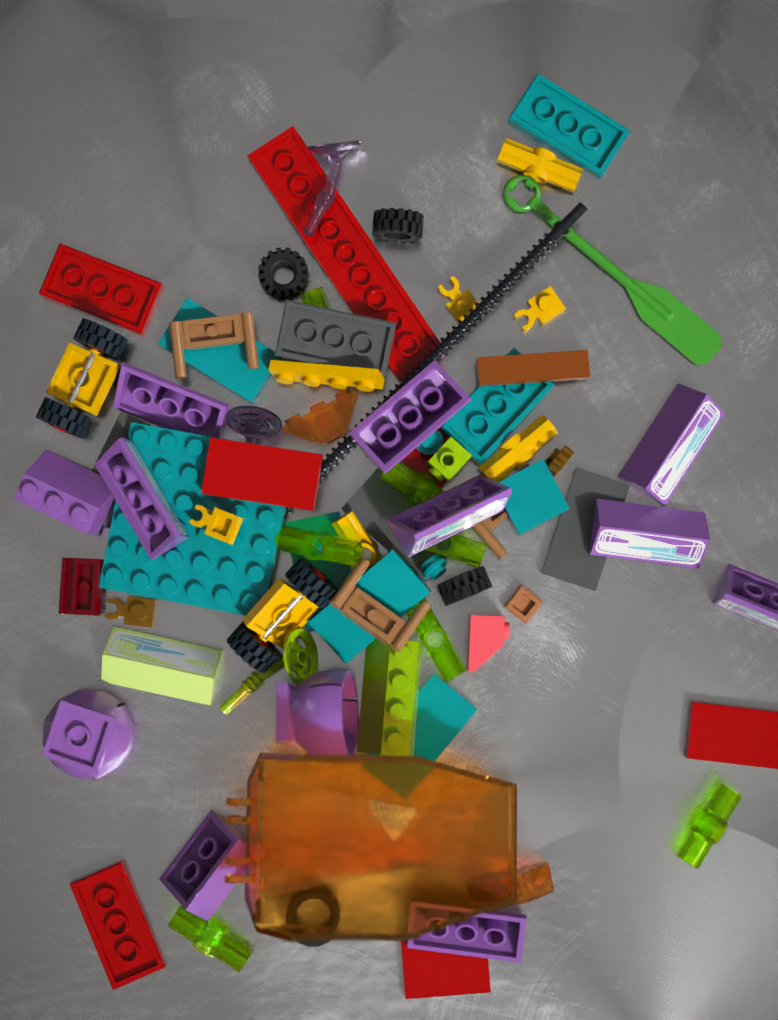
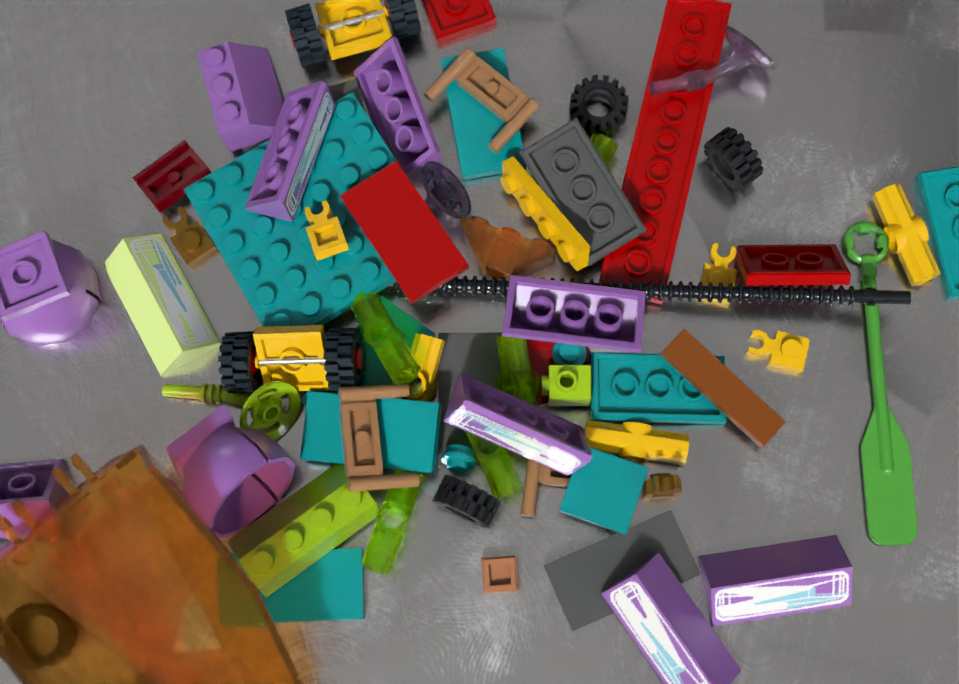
camera: 50 degrees right, 10 degrees down
coral slope [467,615,510,672] -> none
none -> red tile [736,244,851,286]

